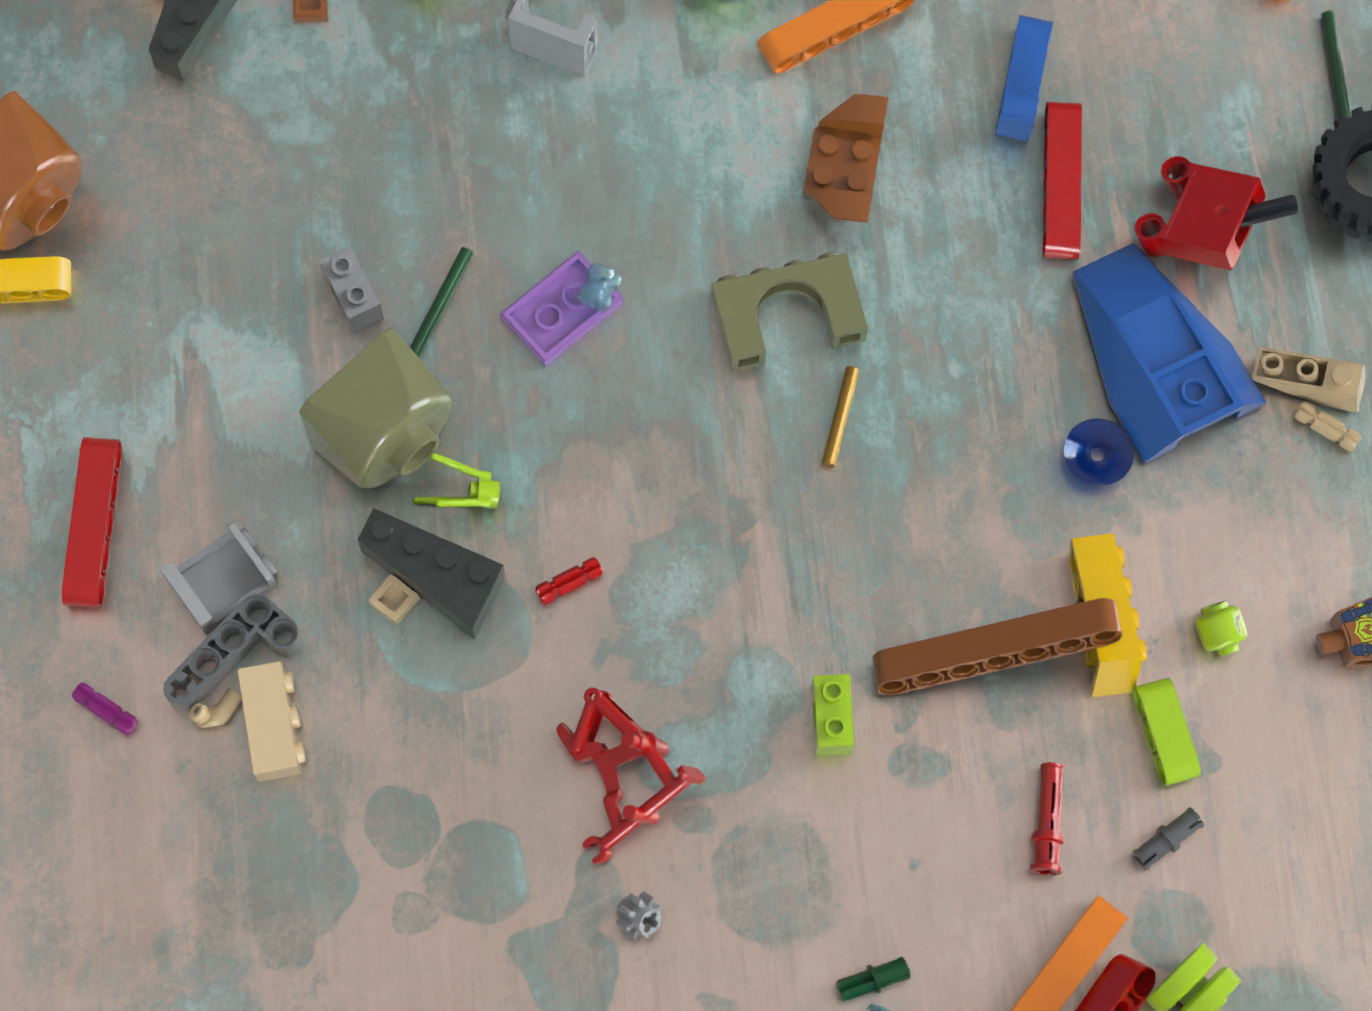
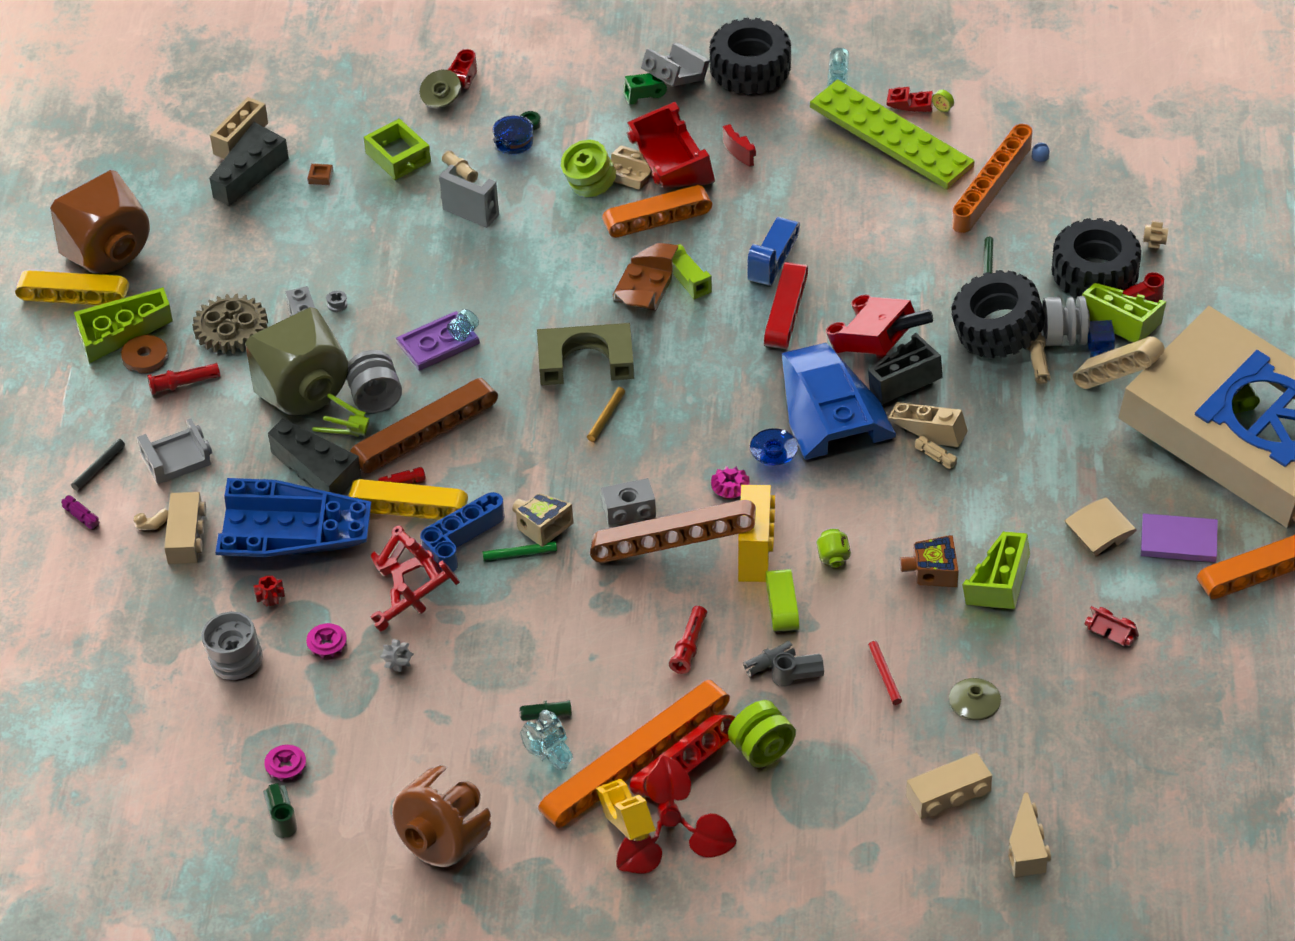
camera: 15 degrees right, 25 degrees down
red beam [62,437,122,607] -> none
dark grey beam [163,593,302,713] -> none
tan tile [368,574,419,625] -> none
dark green bar [410,247,474,358] -> none
lime brick [811,674,854,756] -> none
none -> pearl dark grey bar [71,439,125,491]
none -> lime wedge [74,287,173,363]
none -> dark orange tile [121,335,168,374]
none -> red pin [147,363,220,395]
none -> dark tan gear [192,294,268,354]
none -> light grey wheel [201,611,263,680]
none -> blue wedge [215,478,371,557]
none -> red gear [253,575,285,607]
none -> dark pink gear [306,623,347,658]
none -> flat silver bush [326,291,348,312]
none -> light grey wheel [346,350,402,413]
none -> yellow beam [349,479,468,520]
none -> dark orange beam [350,378,498,474]
none -> blue beam [420,492,505,572]
none -> green bar [482,542,557,561]
none -> tan torso [512,494,574,547]
none -> light grey brick [601,478,656,525]
none -> lime leg [672,244,712,299]
none -> dark pink gear [711,466,750,498]
none -> dark grey piece [772,653,824,686]
none -> pearl dark grey wedge [868,333,943,404]
none -> red bar [868,641,902,705]

